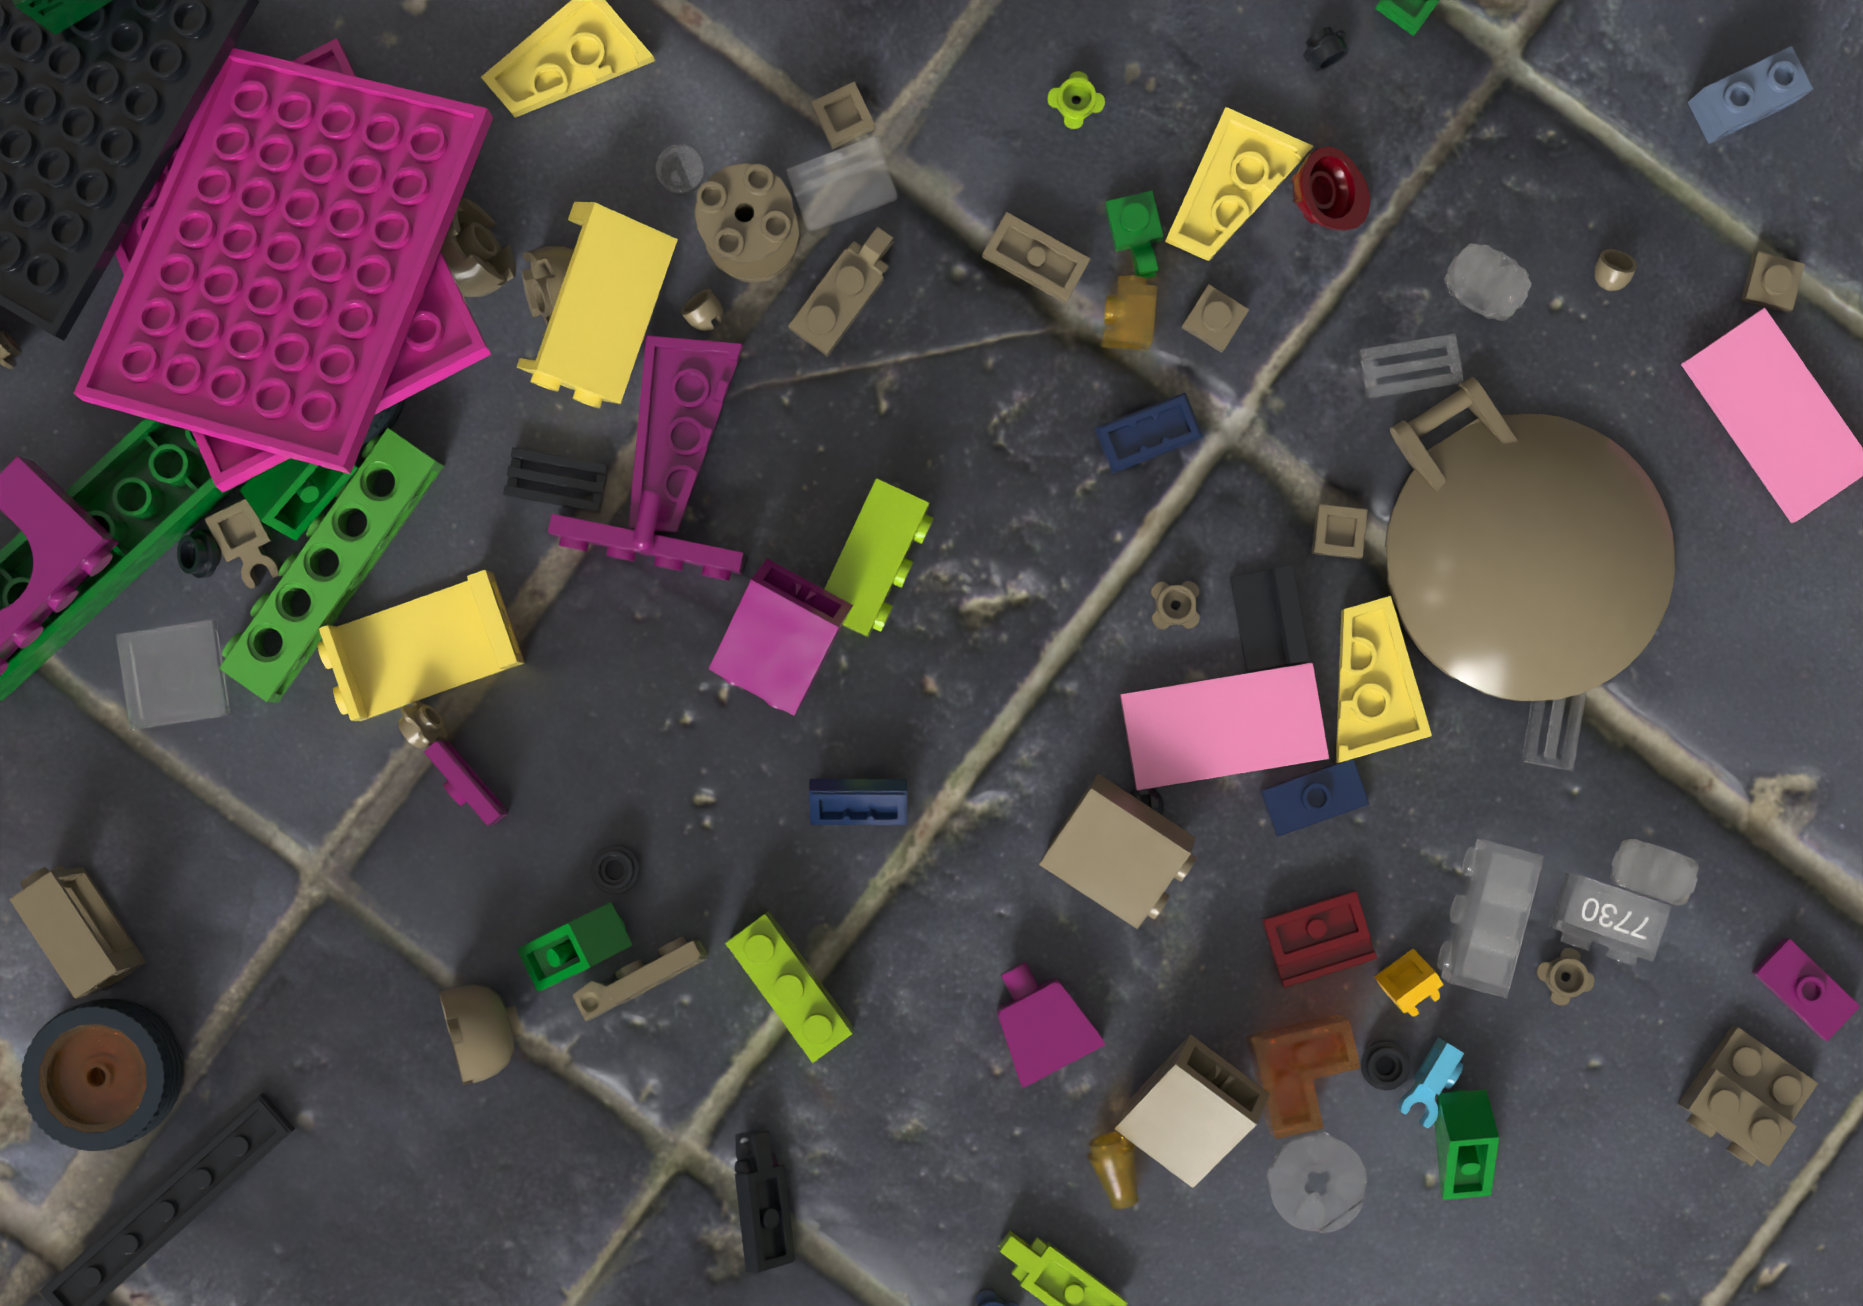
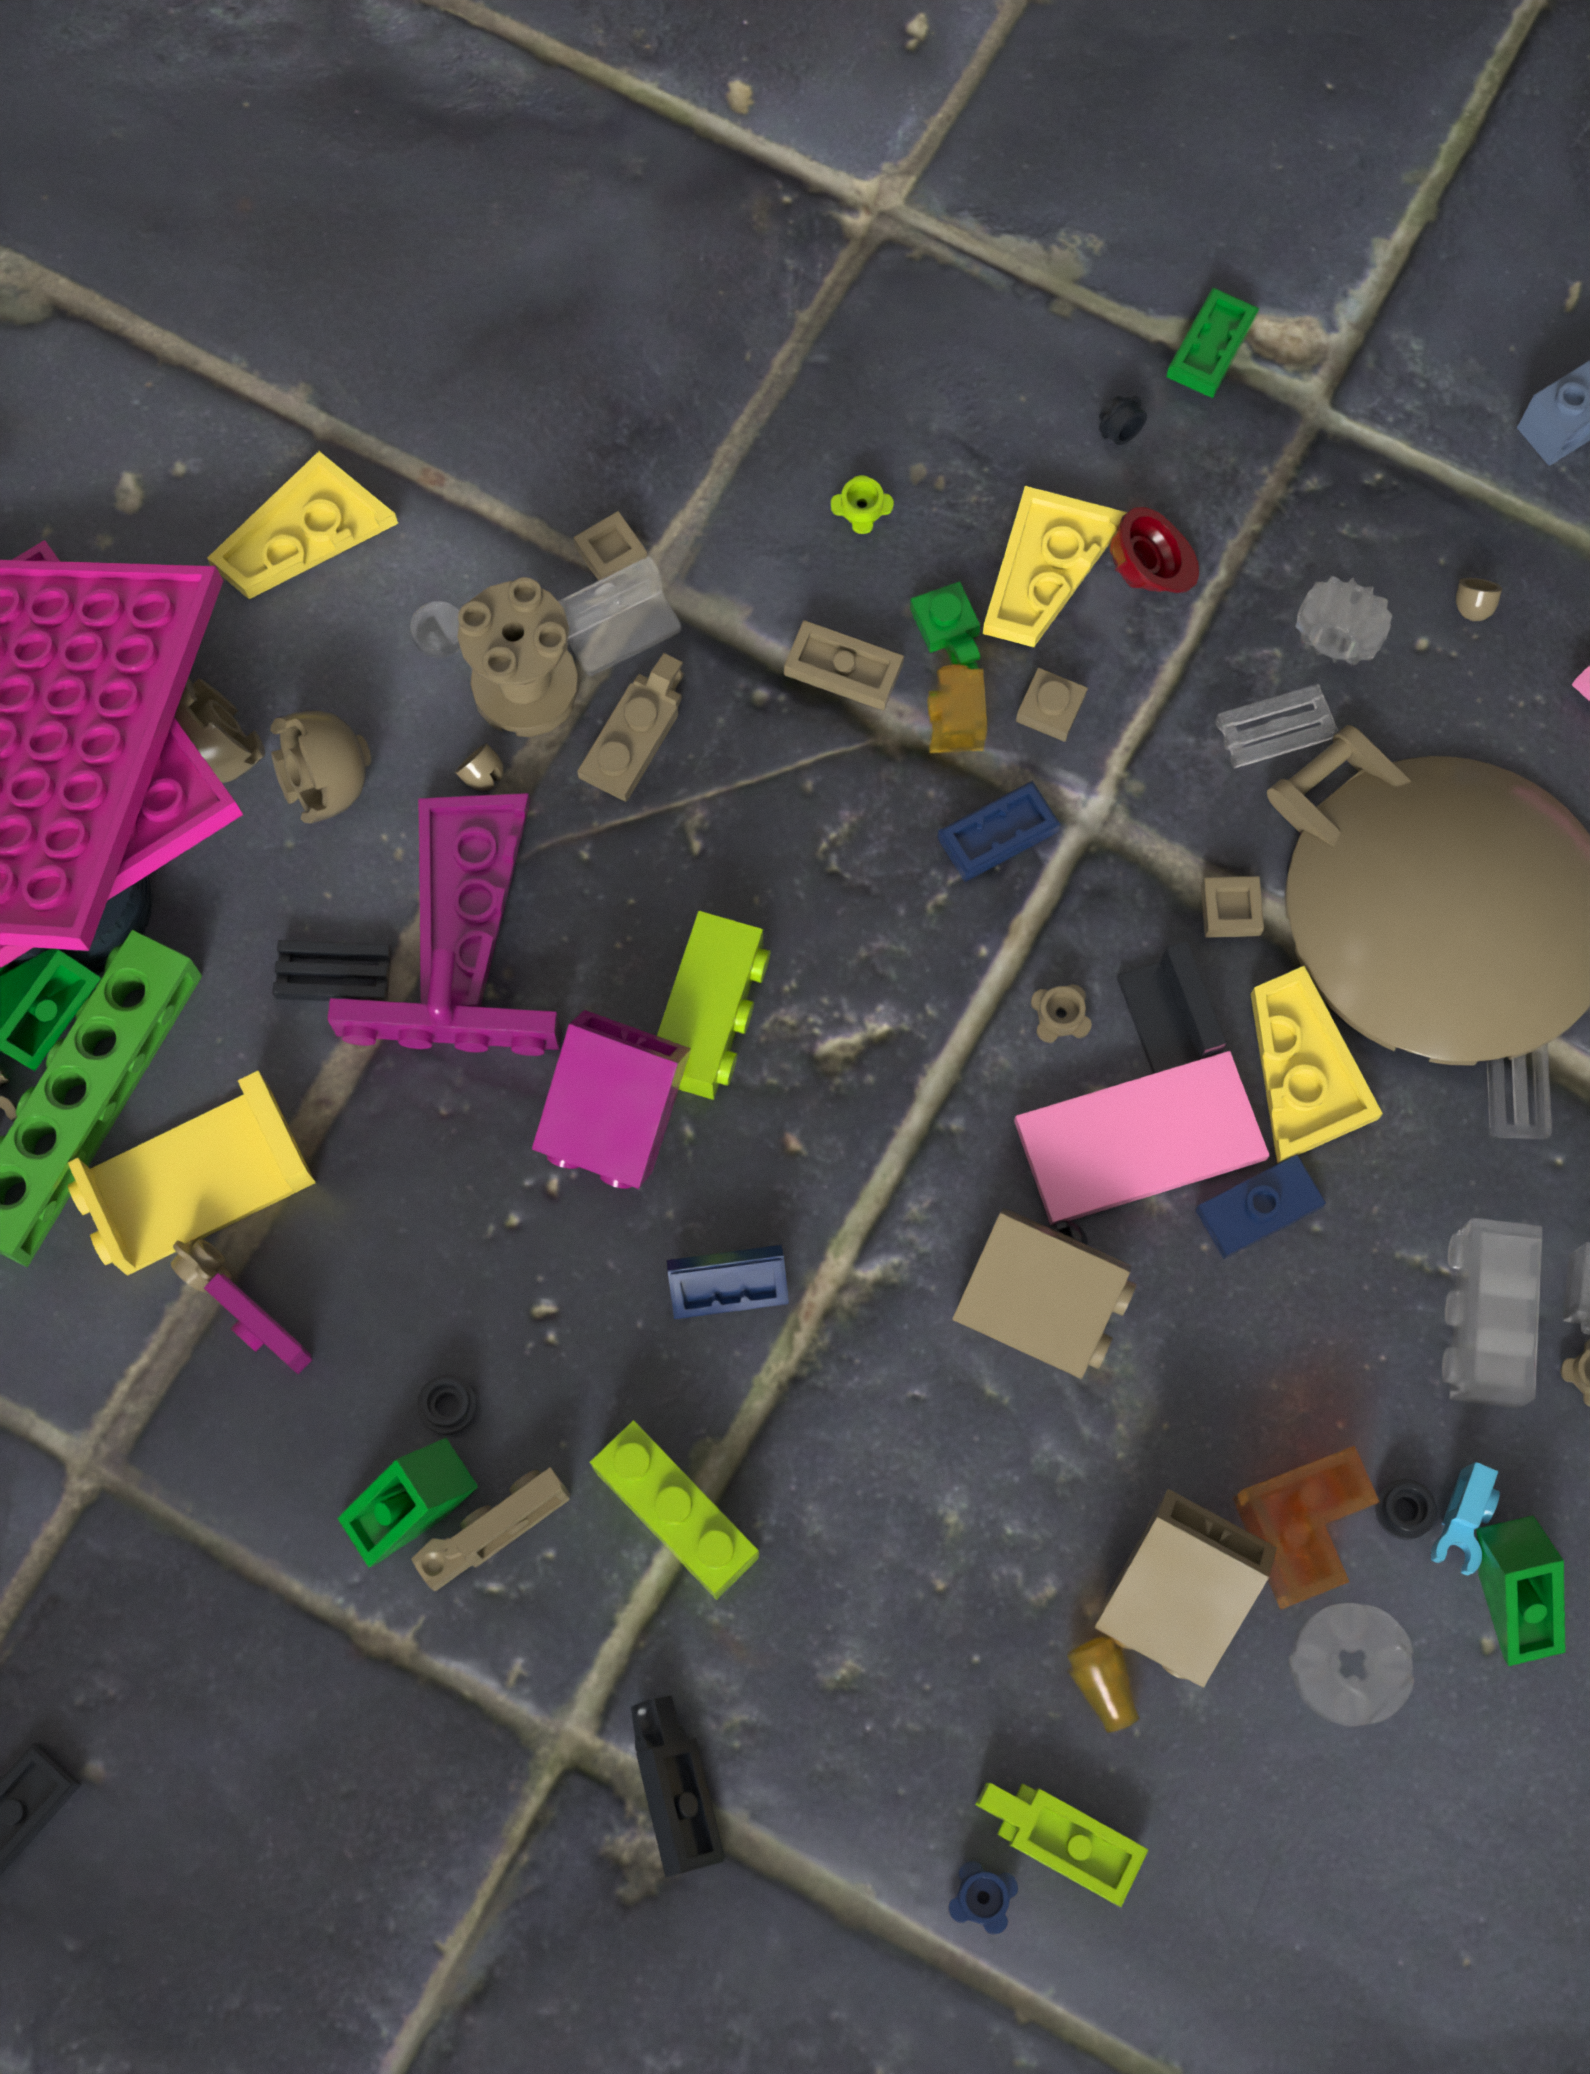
camera: 10 degrees left, 15 degrees down
dark tan cylinder [439,984,523,1085] -> none
light yellow panel [517,202,678,408] -> none
magenta torso [996,961,1106,1088] -> none
dark red plate [1261,890,1378,988] -> none
yellow tile [1374,948,1444,1017] -> none

